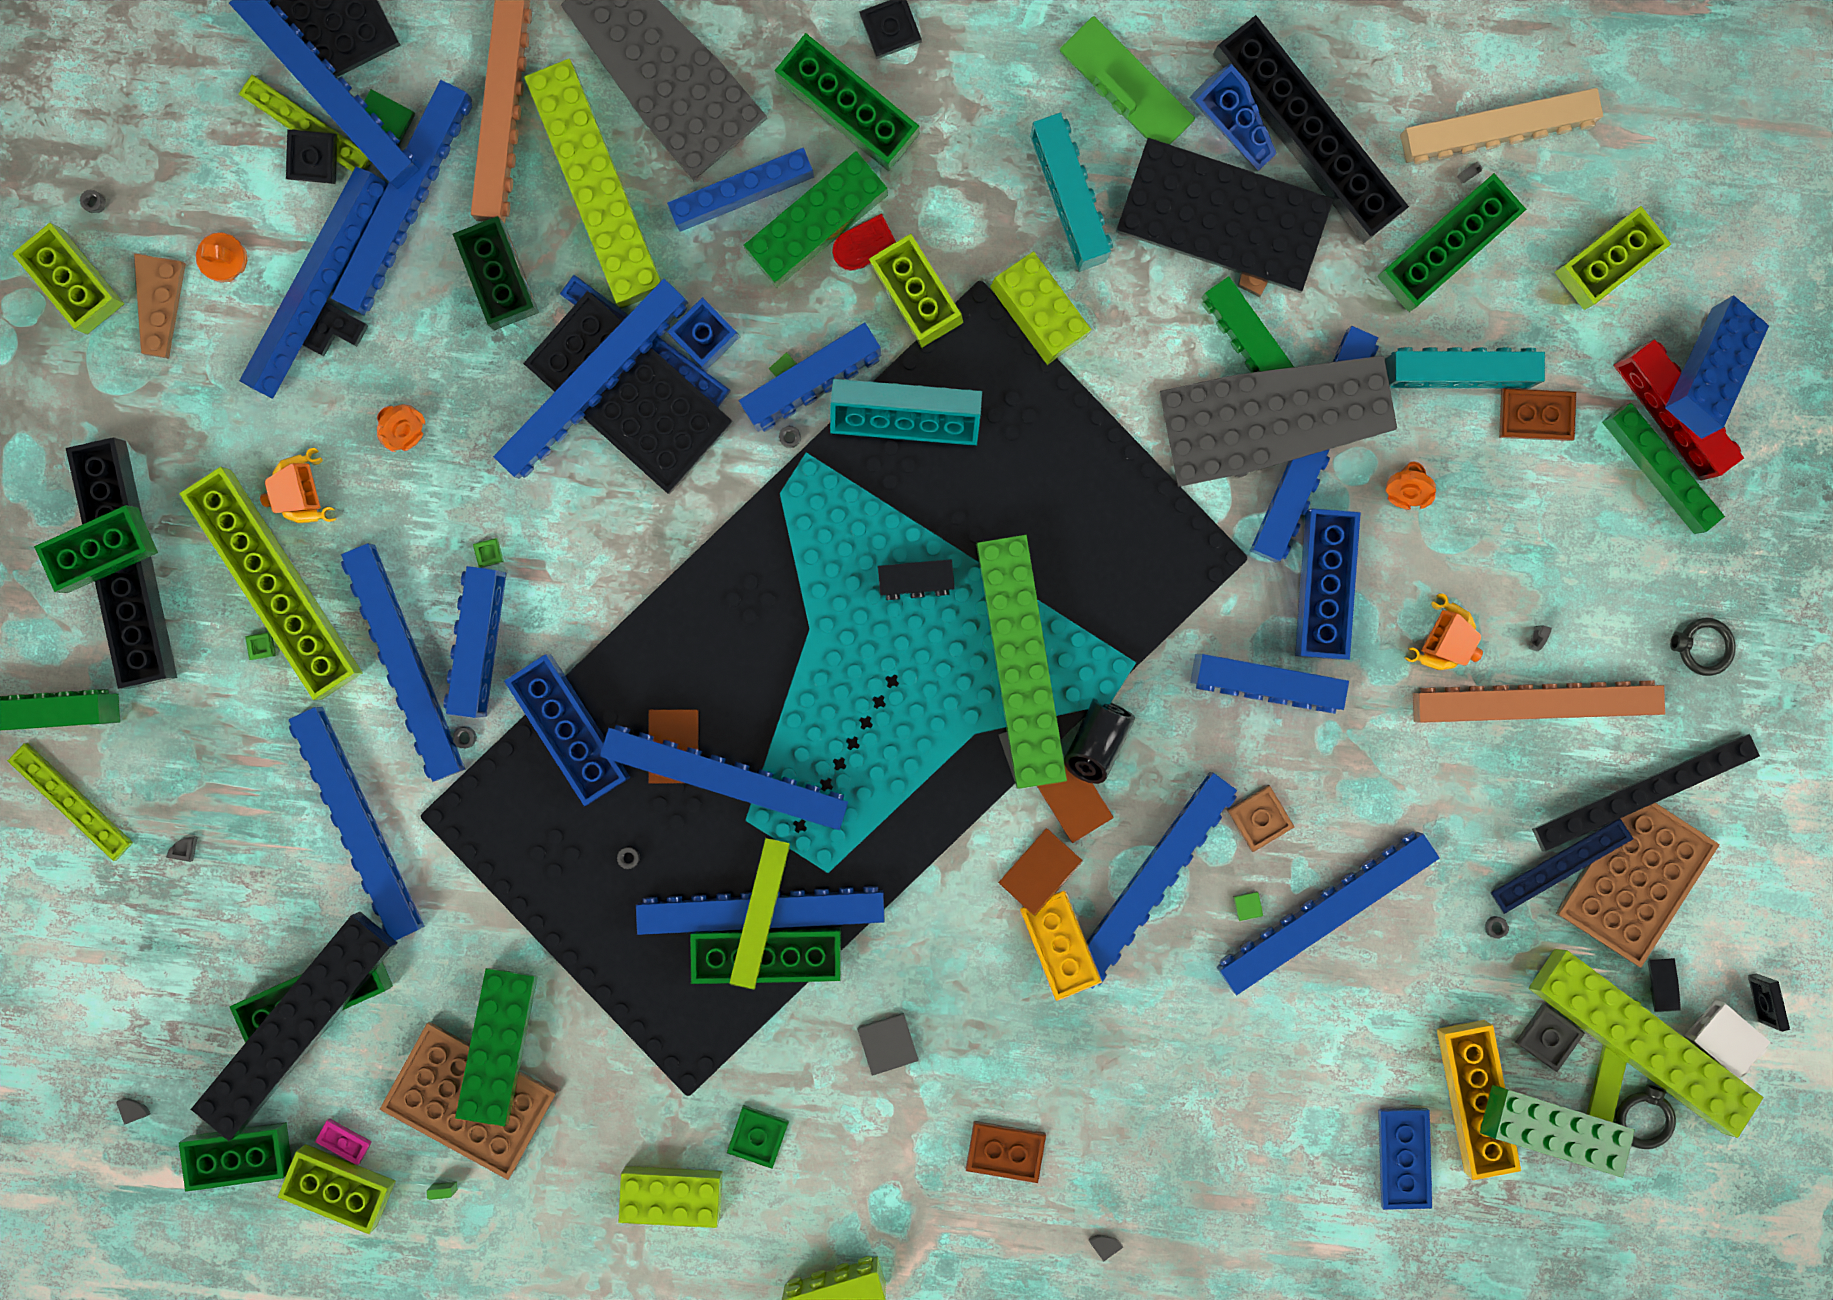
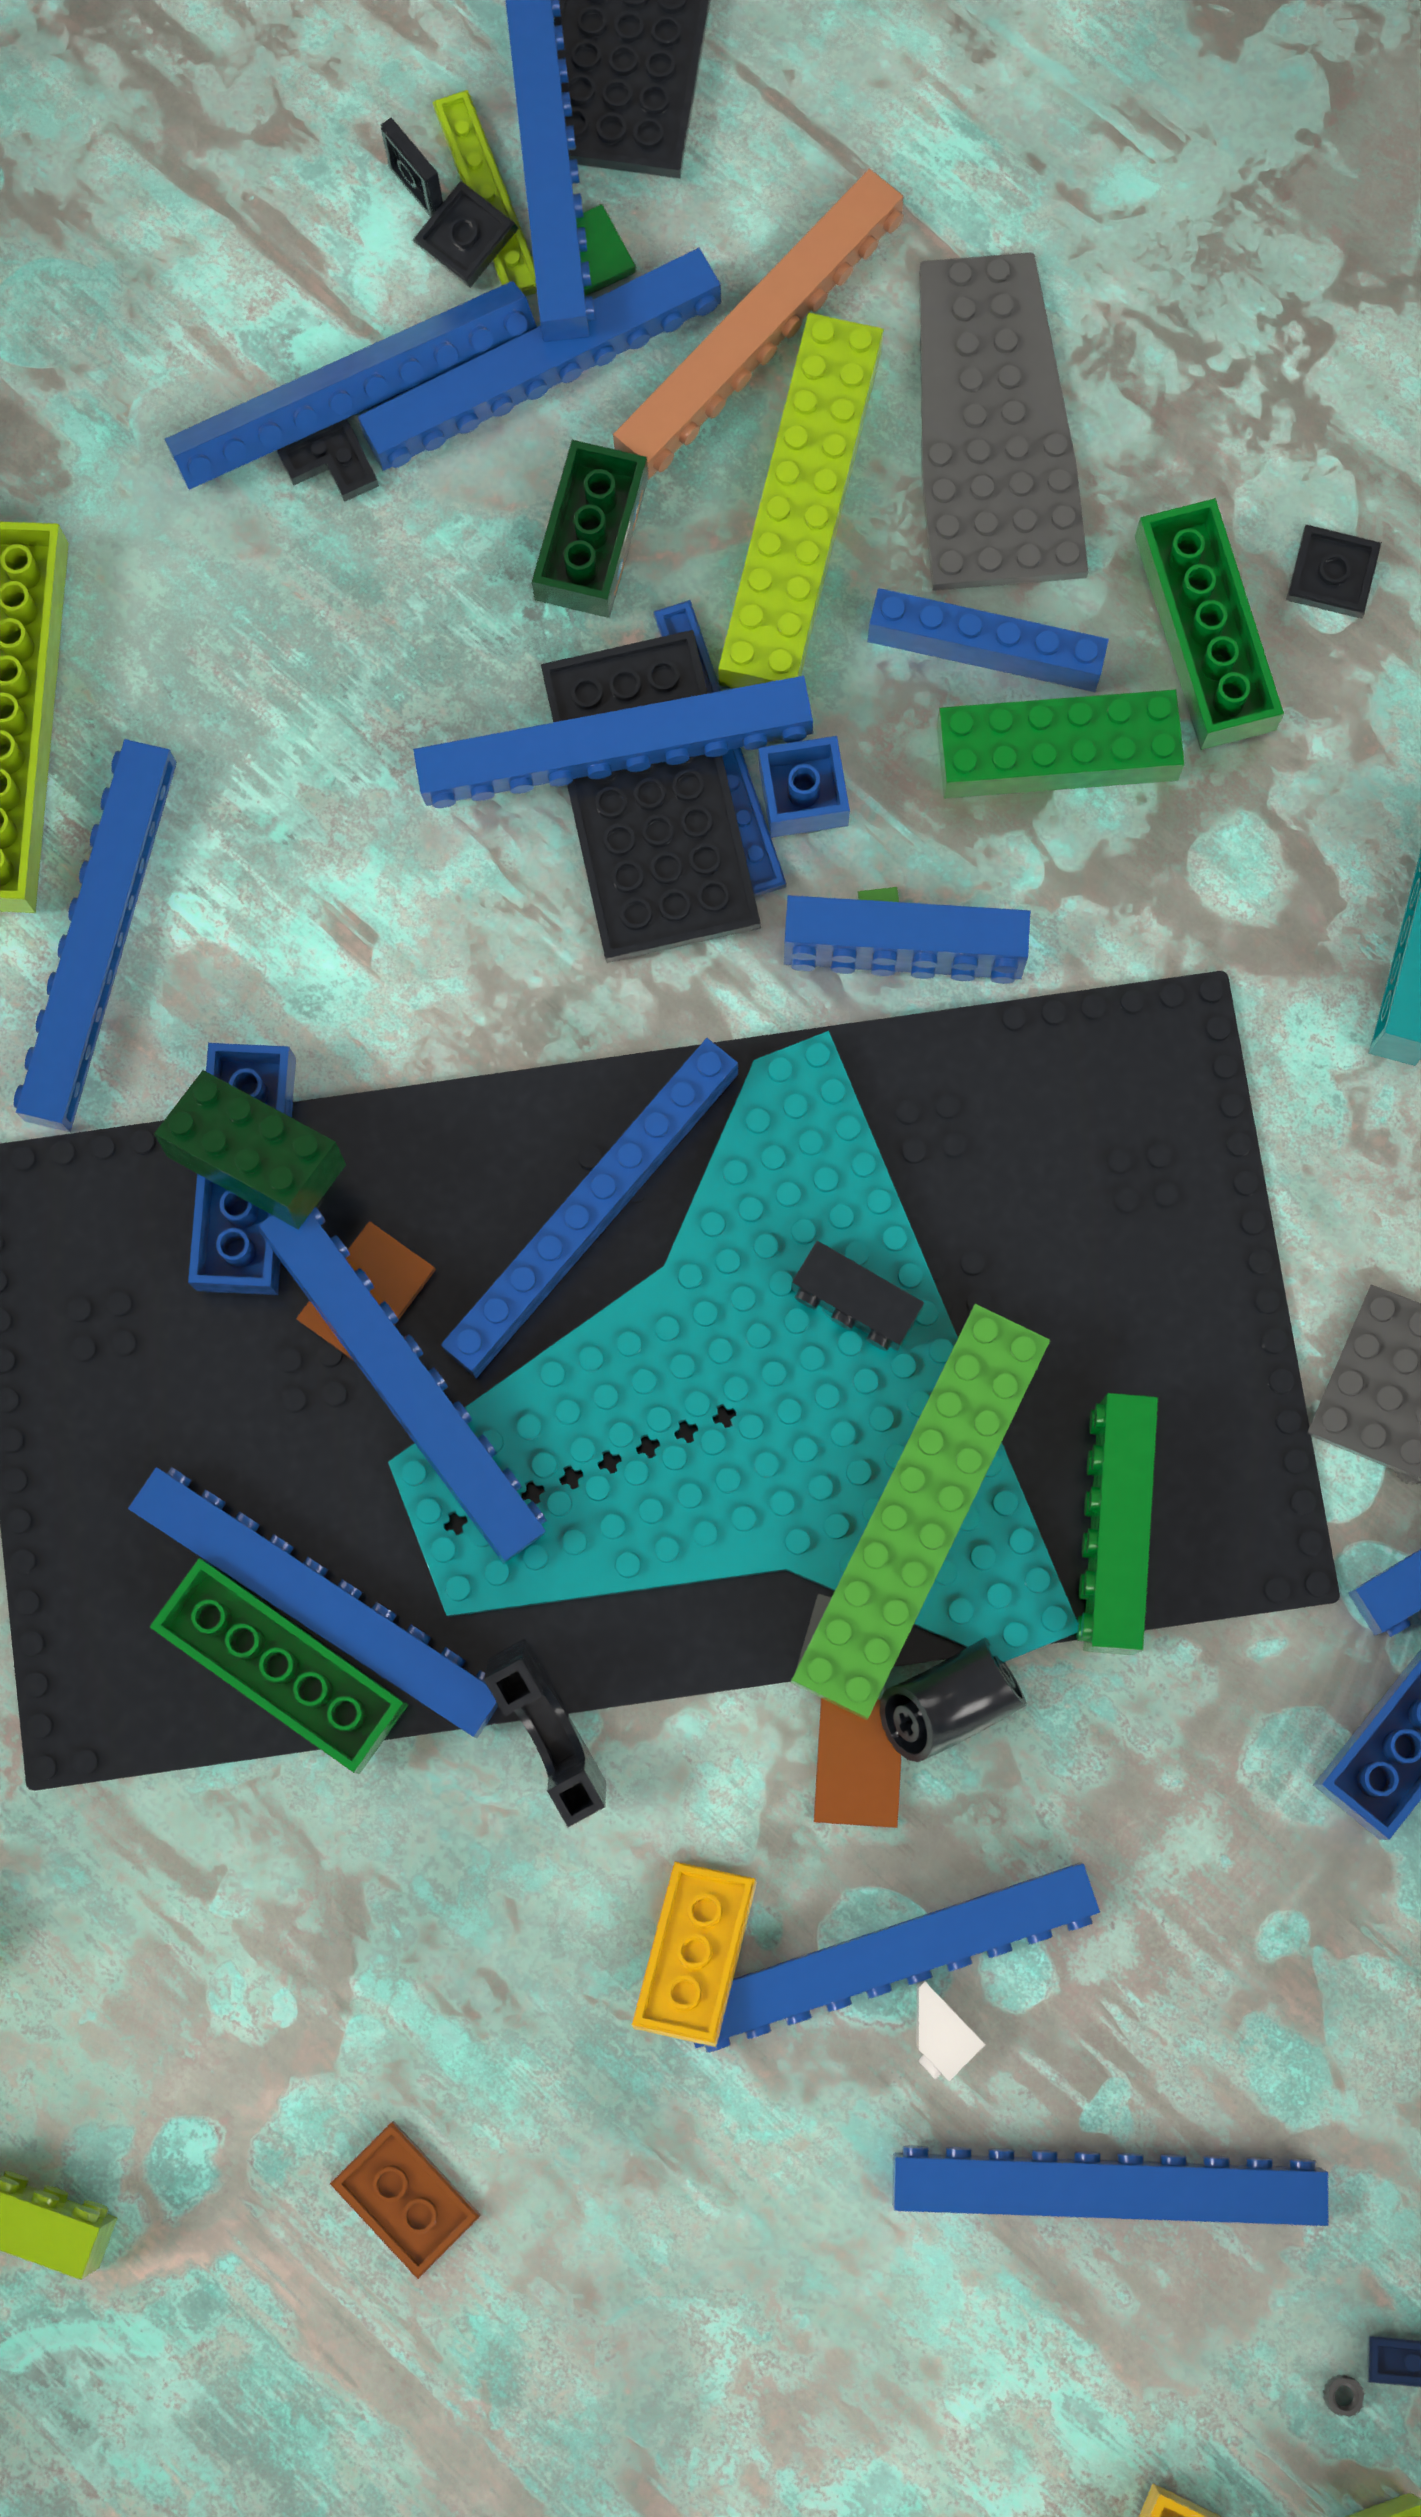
camera: 45 degrees right, 10 degrees down
lime brick [12,223,125,334] -> none
dark grey axle [79,189,106,213] -> none
medium nougat wing [134,253,186,359] -> none
orange tile [196,232,248,283] -> none
orange torso [260,448,337,523] -> none
orange tile [377,404,425,452] -> none
blue brick [443,566,507,718] -> none
dark grey axle [453,727,477,749] -> none
bright green tile [473,538,504,568] -> none
dark grey axle [617,846,640,869] -> none
green tile [727,1105,789,1169] -> none
lime tile [730,838,790,990] -> none
dark grey axle [779,425,801,448] -> none
teal brick [830,379,982,446] -> none
red window [832,214,896,271] -> none
dark grey tile [857,1013,919,1076] -> none
lime brick [869,233,963,348] -> none
lime brick [990,251,1092,365] -> none
dark orange tile [998,828,1084,916] -> none
dark grey tile [1089,1235,1123,1262] -> none
blue brick [1190,654,1349,714] -> none
medium nougat tile [1227,785,1295,852] -> none
bright green tile [1233,891,1263,921] -> none
none -> dark green brick [154,1070,346,1230]
none -> black tile [381,117,443,217]
none -> blue brick [441,1038,738,1378]
none -> black arch [484,1638,606,1827]
none -> white slope [917,1981,986,2081]
none -> green brick [1077,1393,1158,1655]

